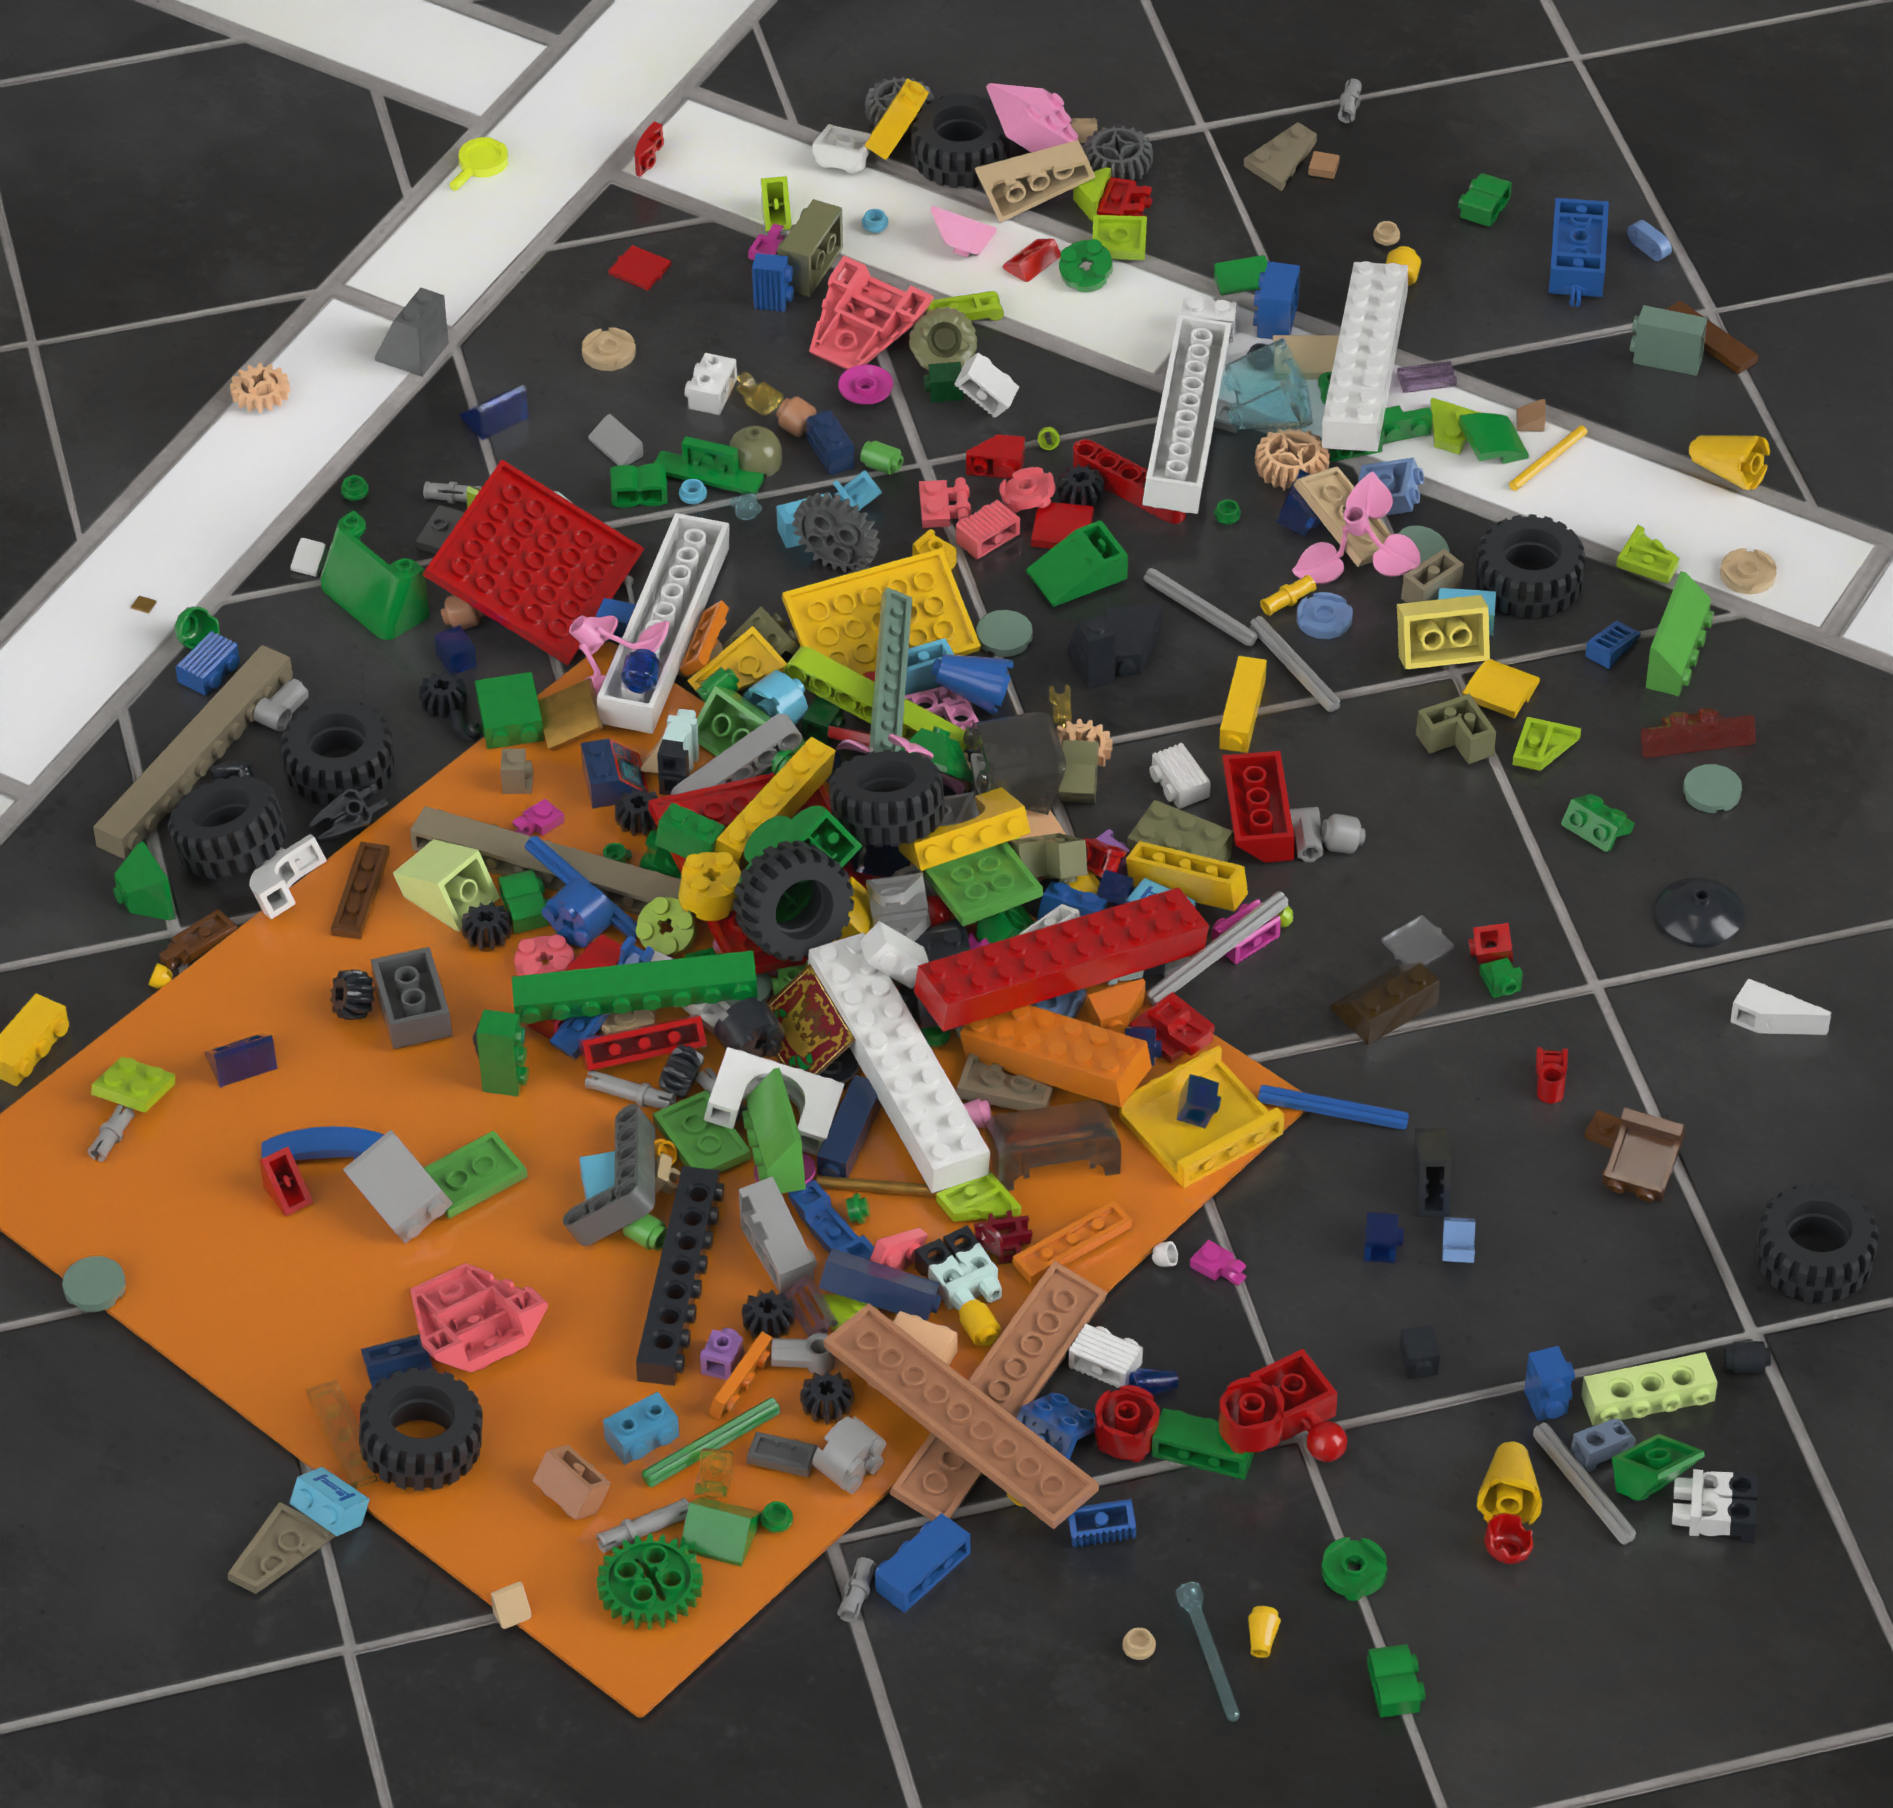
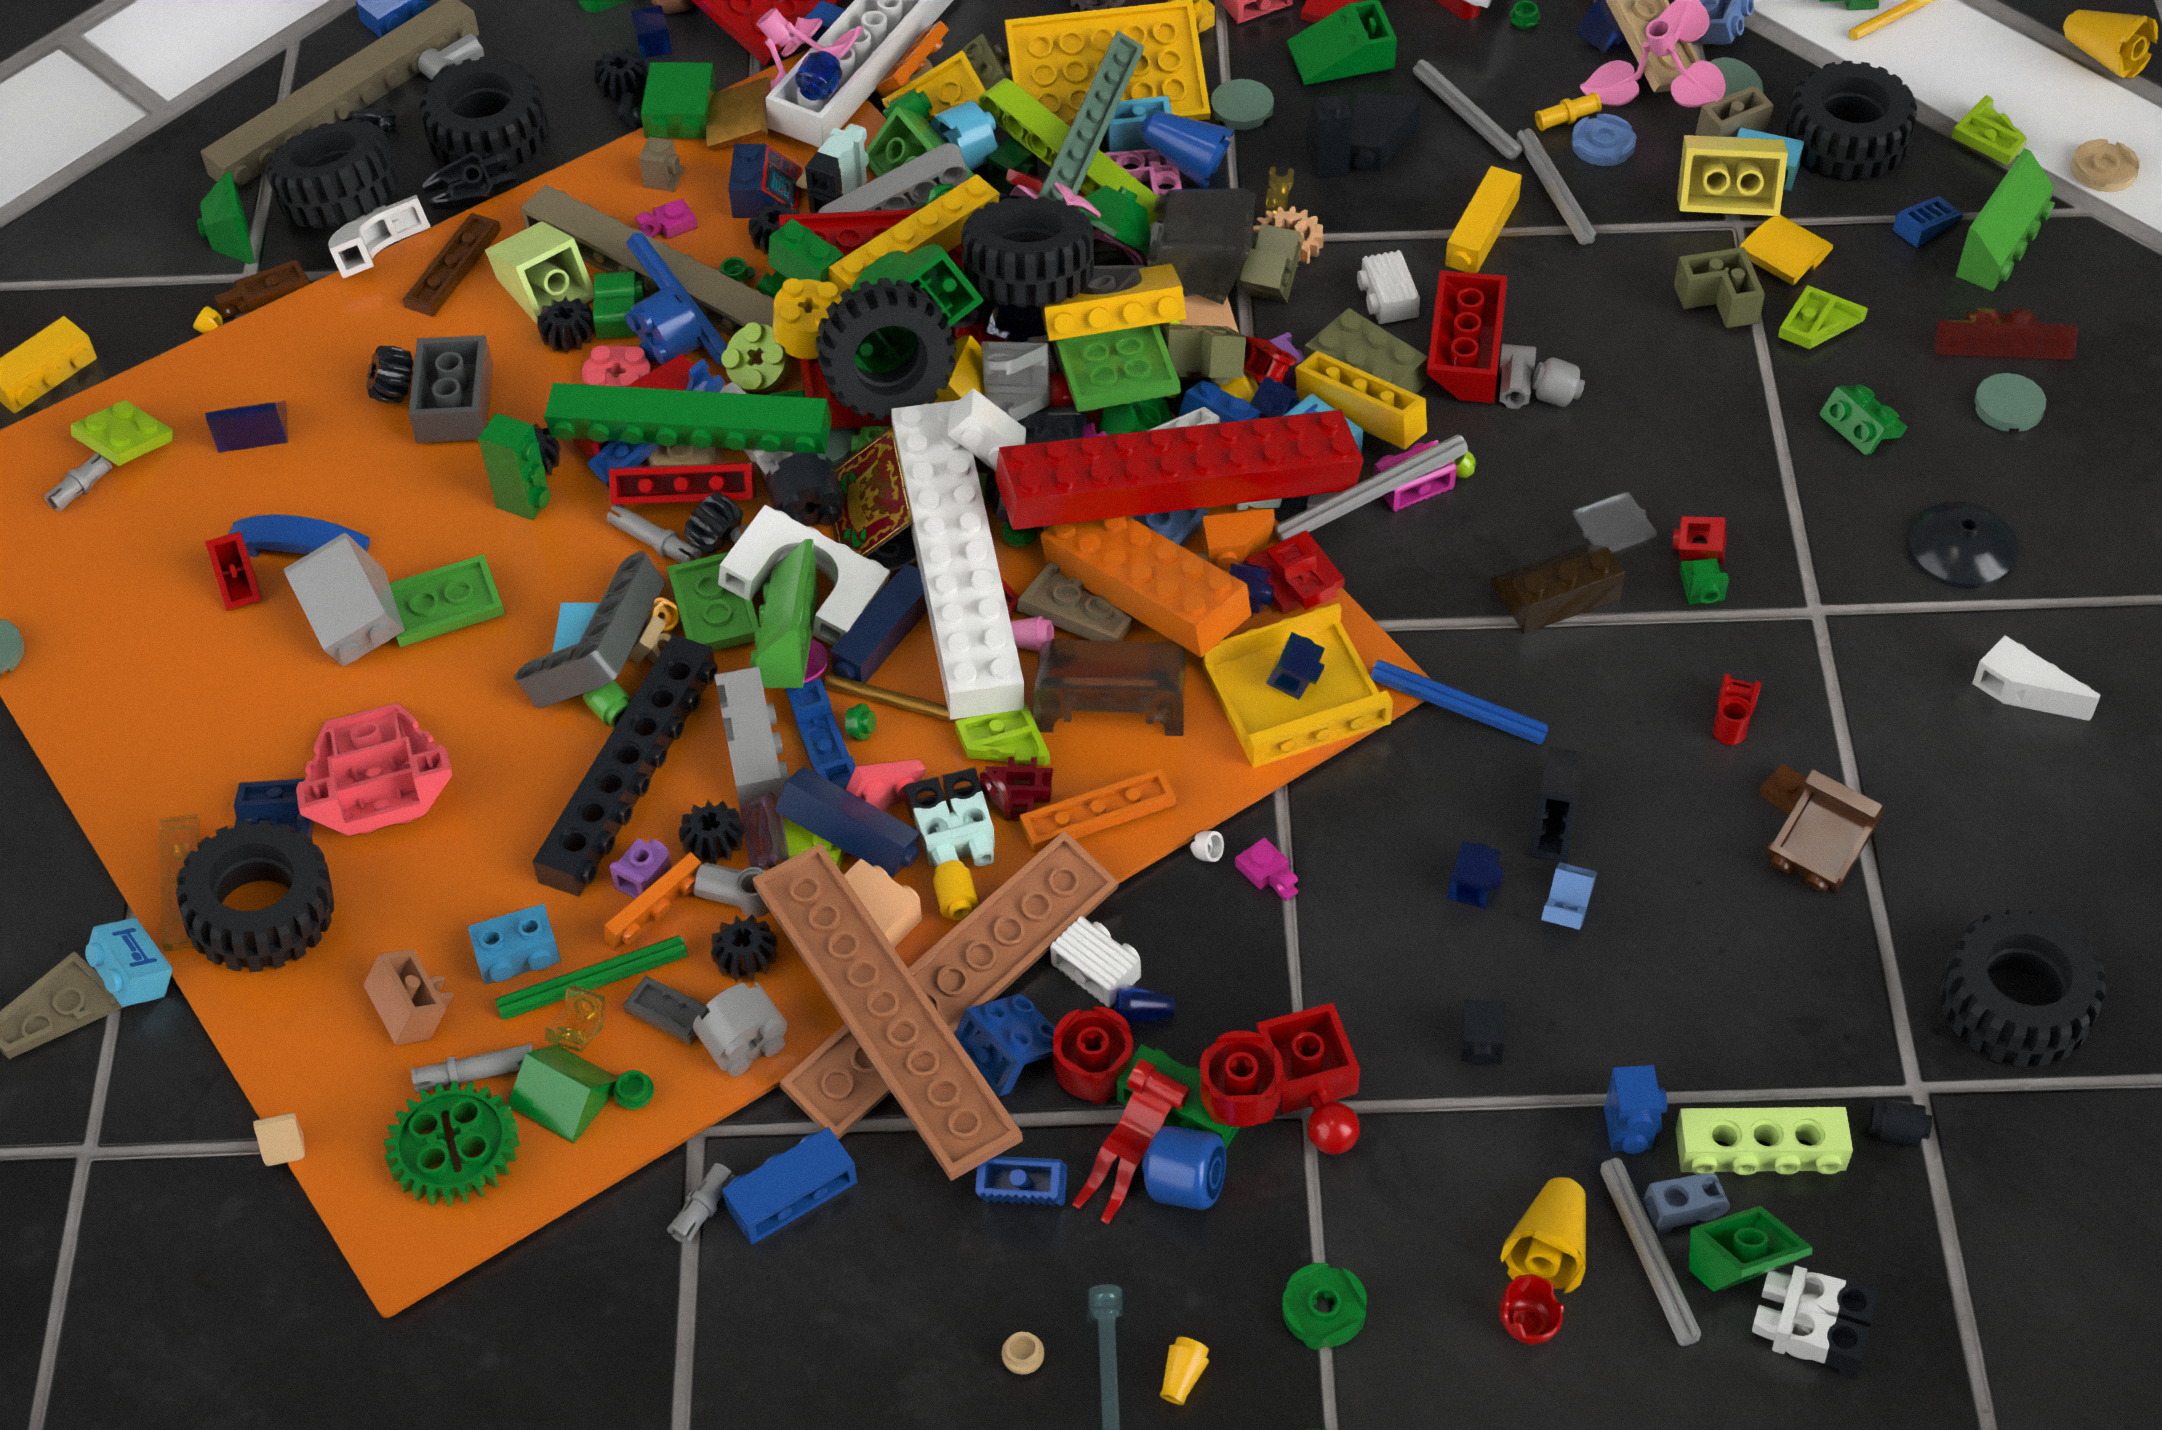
camera: 15 degrees right, 5 degrees up
none -> red flag [1072,1058,1191,1224]
none -> blue head [1142,1126,1226,1210]

